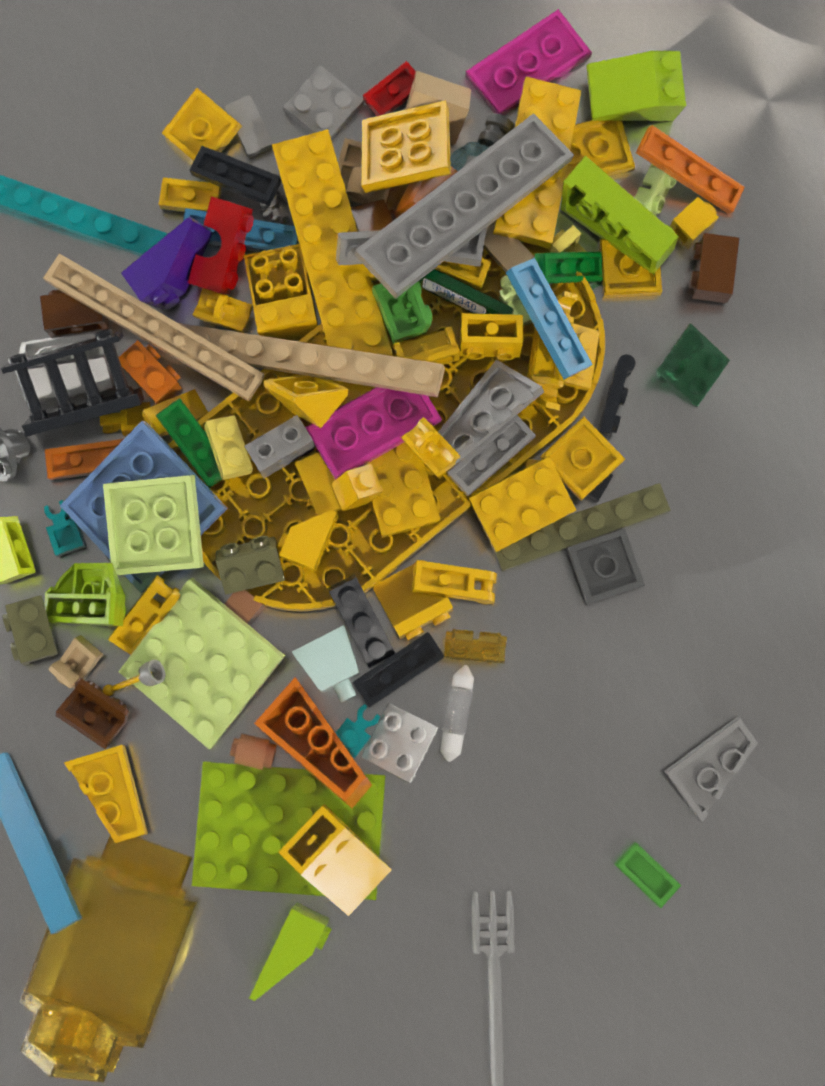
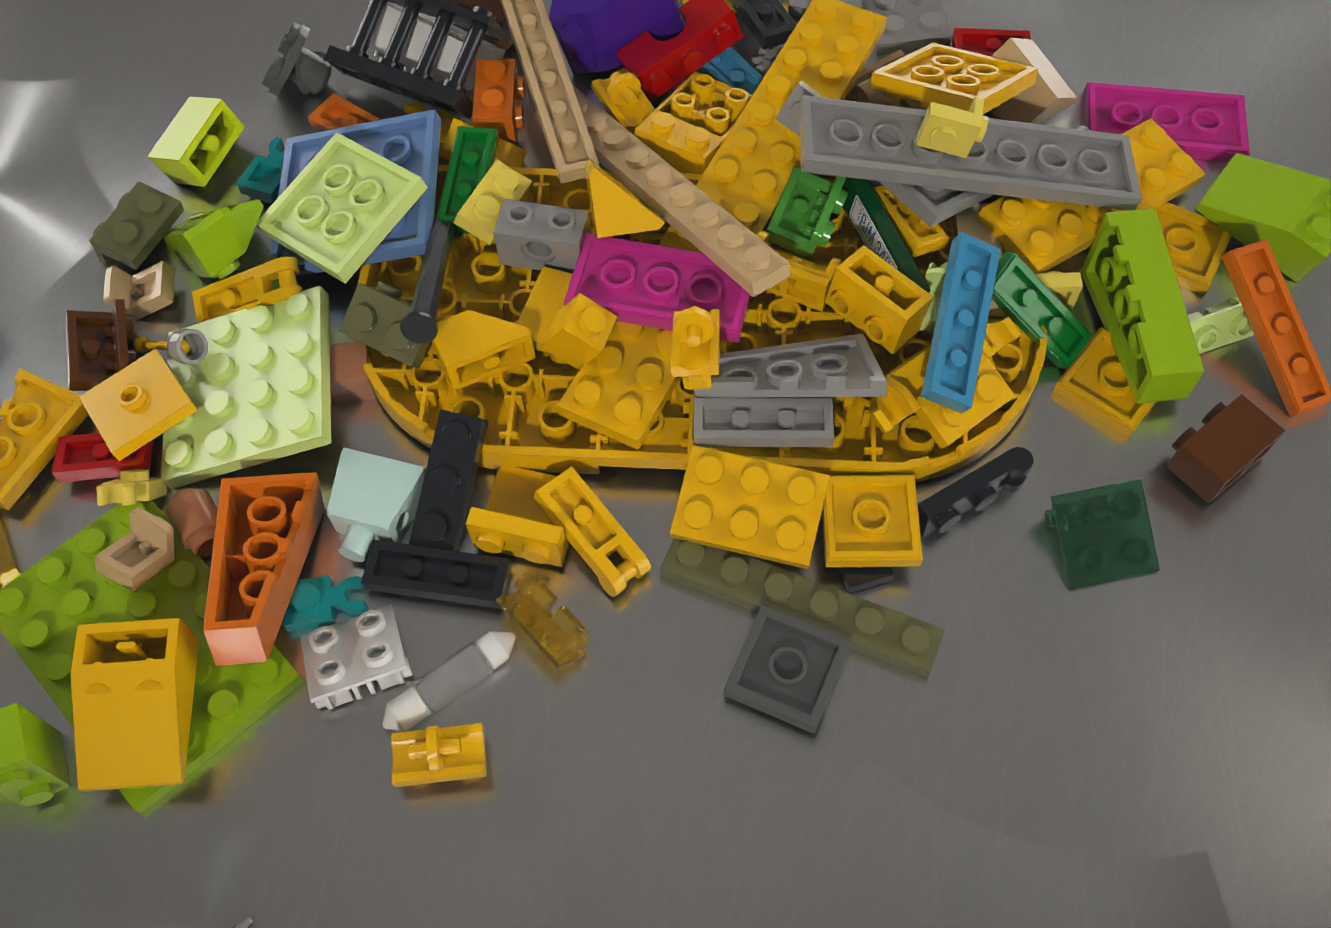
camera: 40 degrees right, 20 degrees down
yellow brick [670,197,719,250] -> none
none -> red plate [52,433,155,483]
none -> yellow plate [79,348,198,461]
none -> tan bracket [94,507,175,592]
none -> light yellow plate [96,469,167,506]
none -> yellow hips [391,723,487,787]
none -> black axle [400,219,455,344]
none -> light yellow bracket [916,96,989,158]

